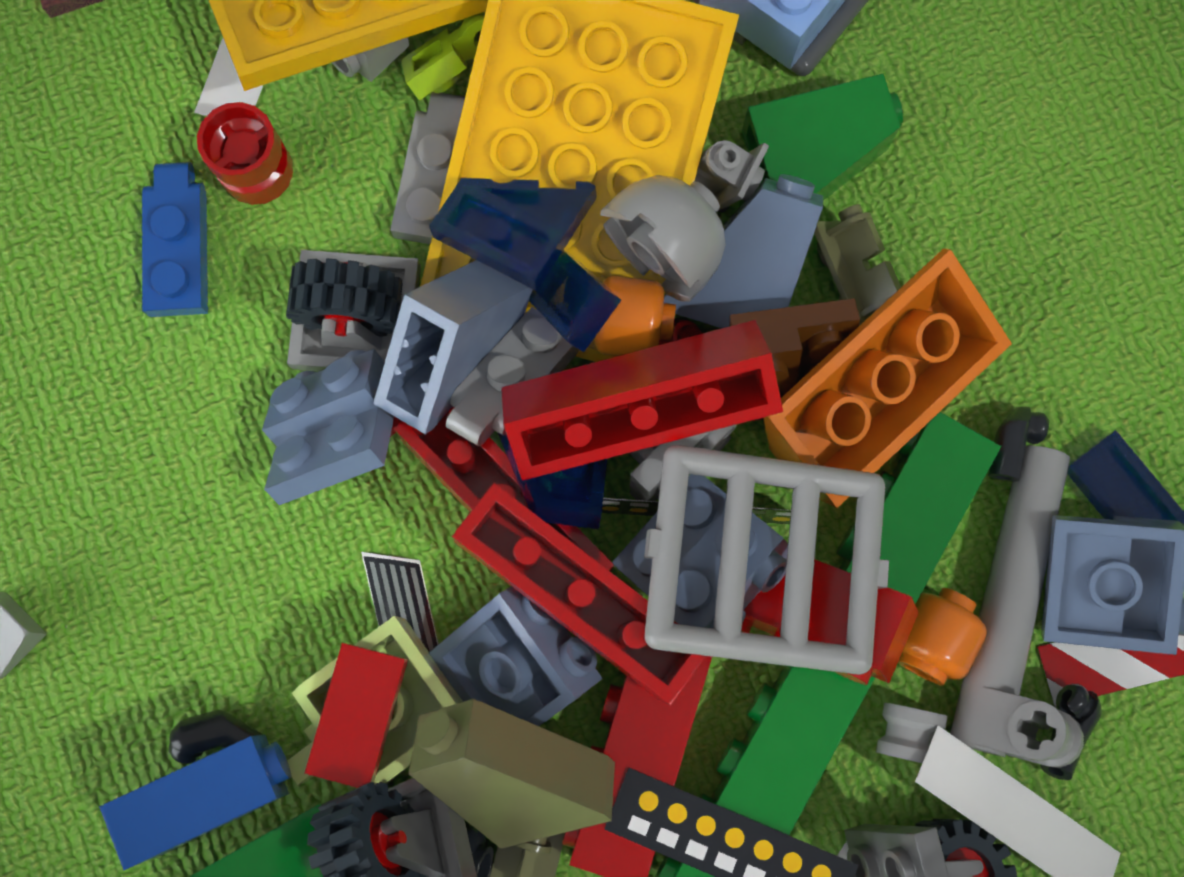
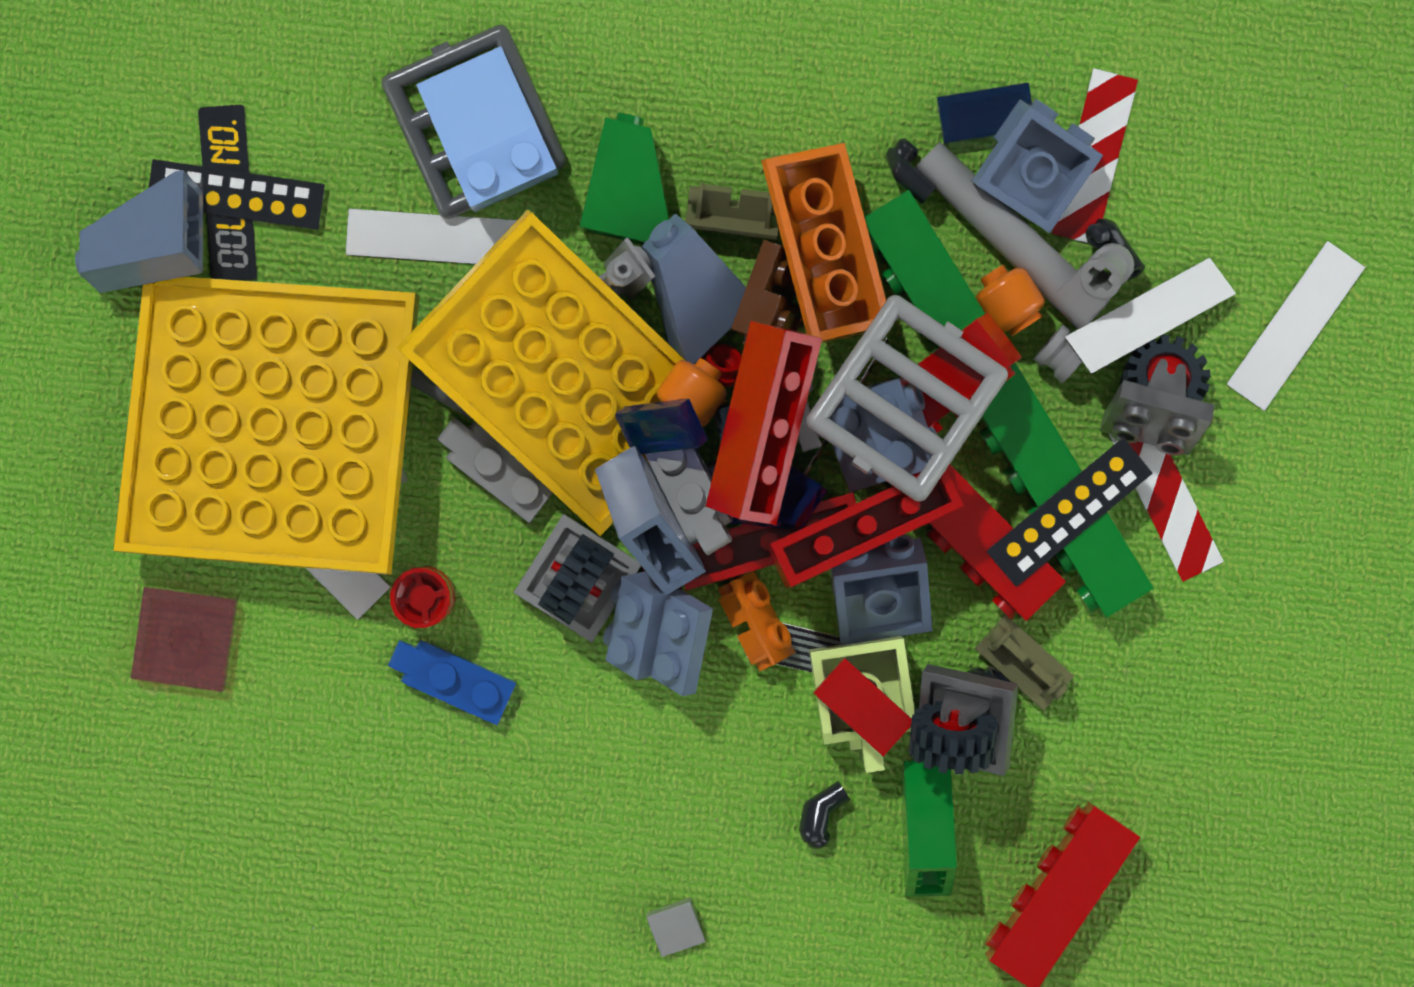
camera: 65 degrees left, 10 degrees up
blue slope [99,734,291,870] -> none
lime plate [401,13,485,101] -> none
olive slope [409,699,615,849] -> none
clear blue wing [429,178,597,291] -> none
light grey cylinder [600,175,726,302] -> none
none -> orange hinge [718,571,796,672]

